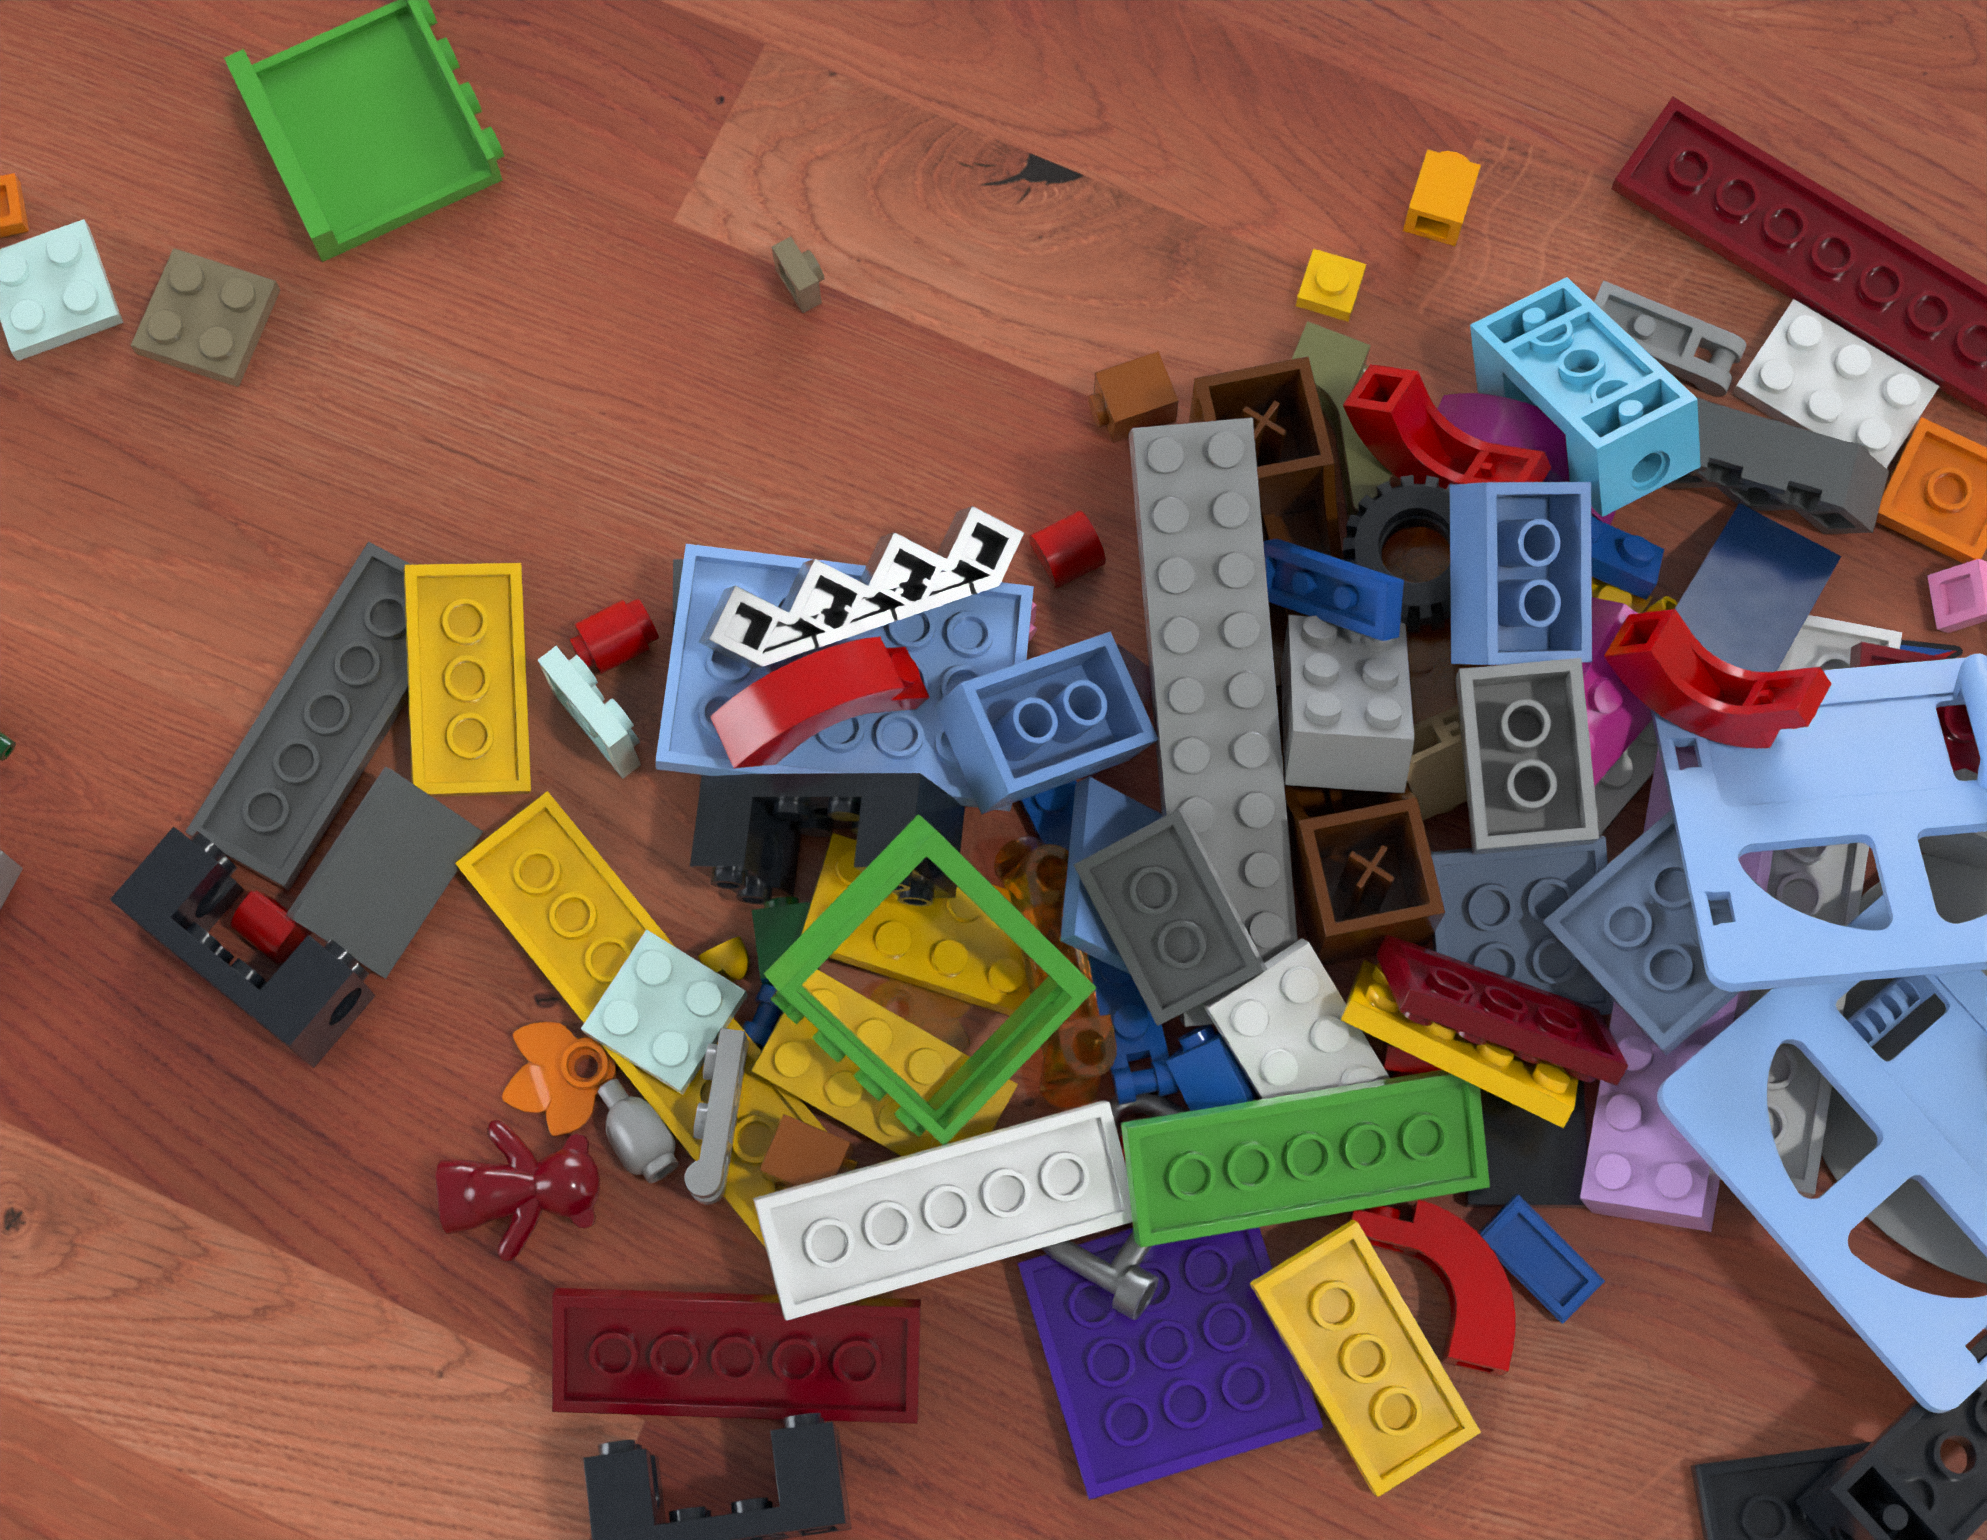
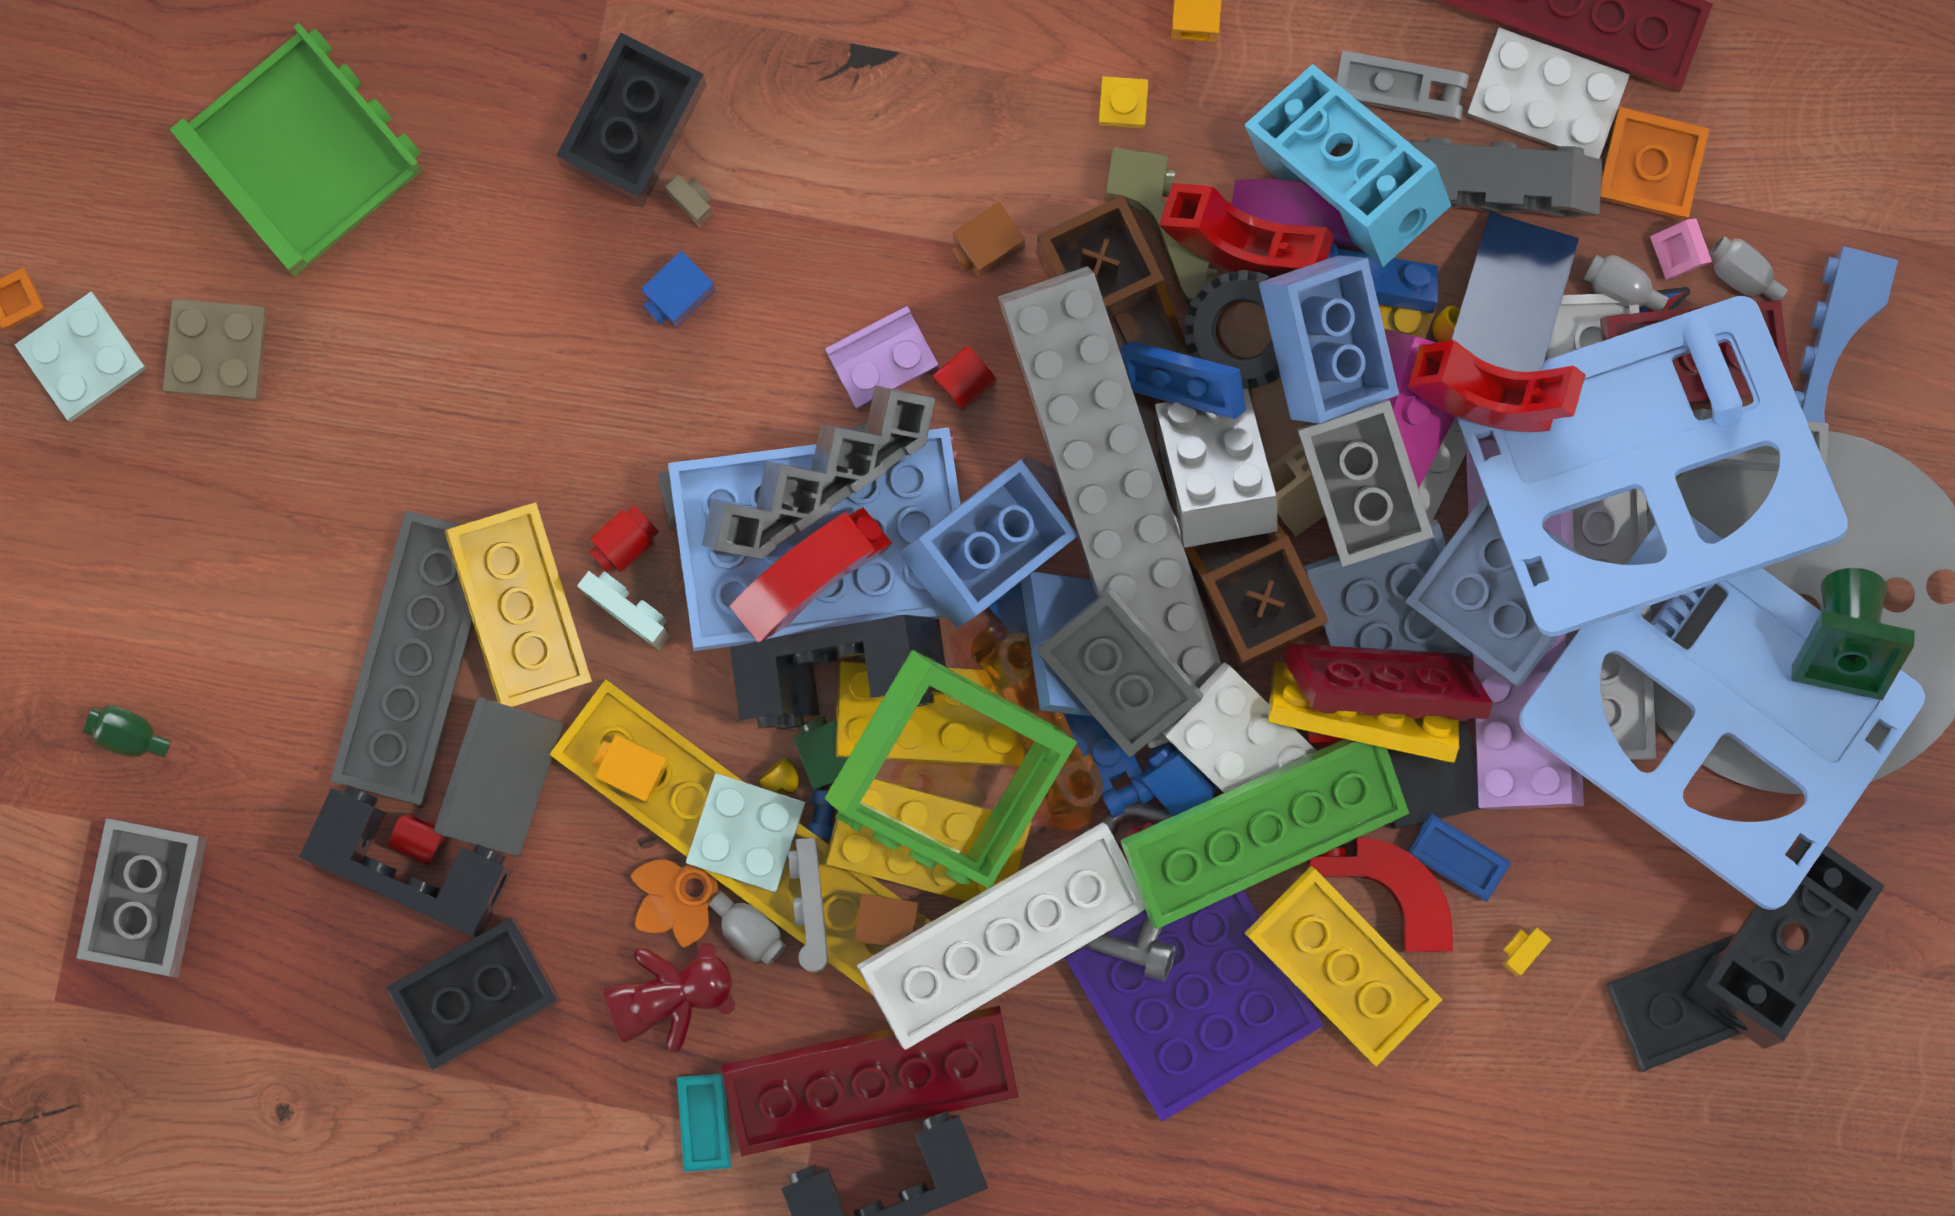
camera: 15 degrees left, 10 degrees up
none -> black brick [386,917,561,1071]
none -> black brick [556,32,707,207]
none -> light orange brick [592,734,669,804]
none -> blue brick [641,250,716,329]
none -> teal tile [677,1074,732,1172]
none -> lavender plate [825,306,939,410]
none -> yellow plate [1502,927,1551,976]
none -> light grey plant [1583,254,1668,311]

